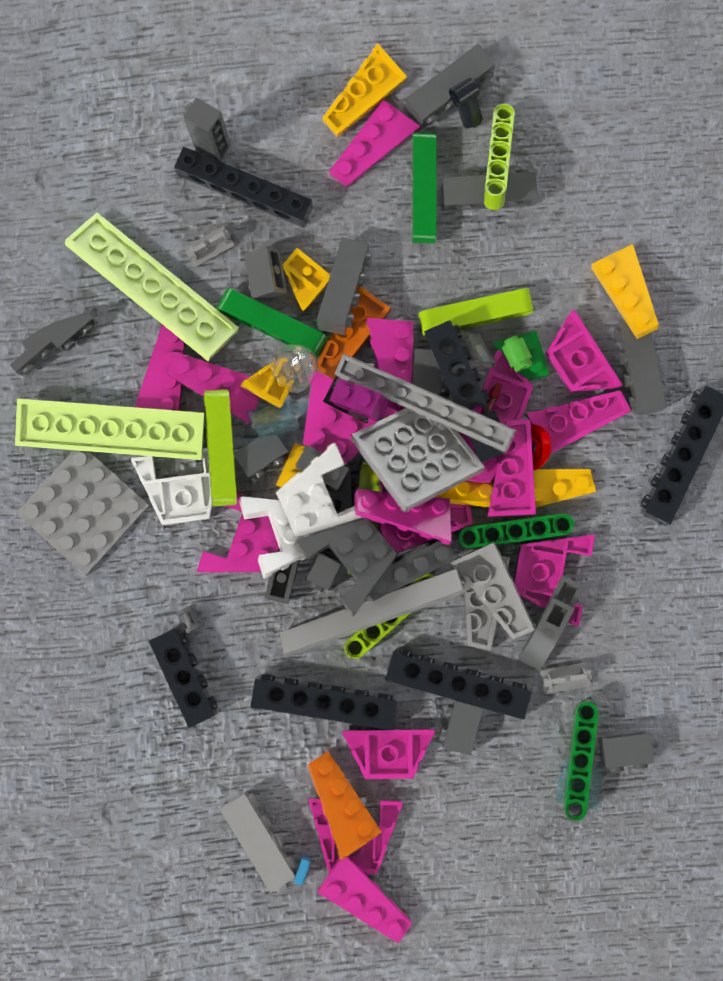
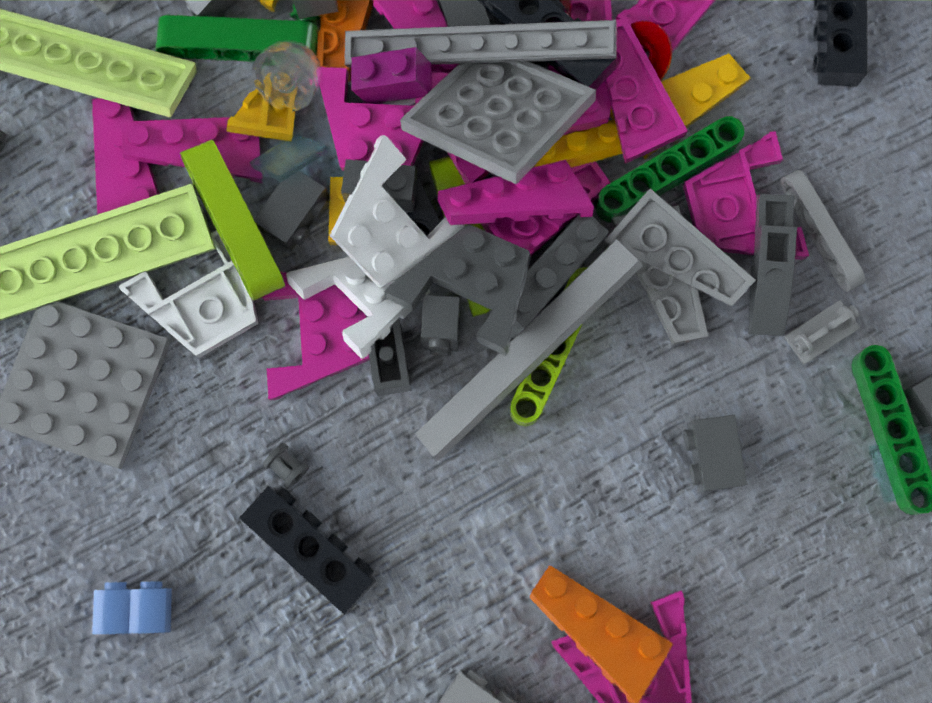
camera: 20 degrees left, 5 degrees down
black brick [250,674,397,731] -> none
dark pink wing [343,729,435,779] -> none
black brick [385,649,532,720] -> none
none -> medium blue brick [92,581,172,634]
none -> light grey beam [781,170,865,292]

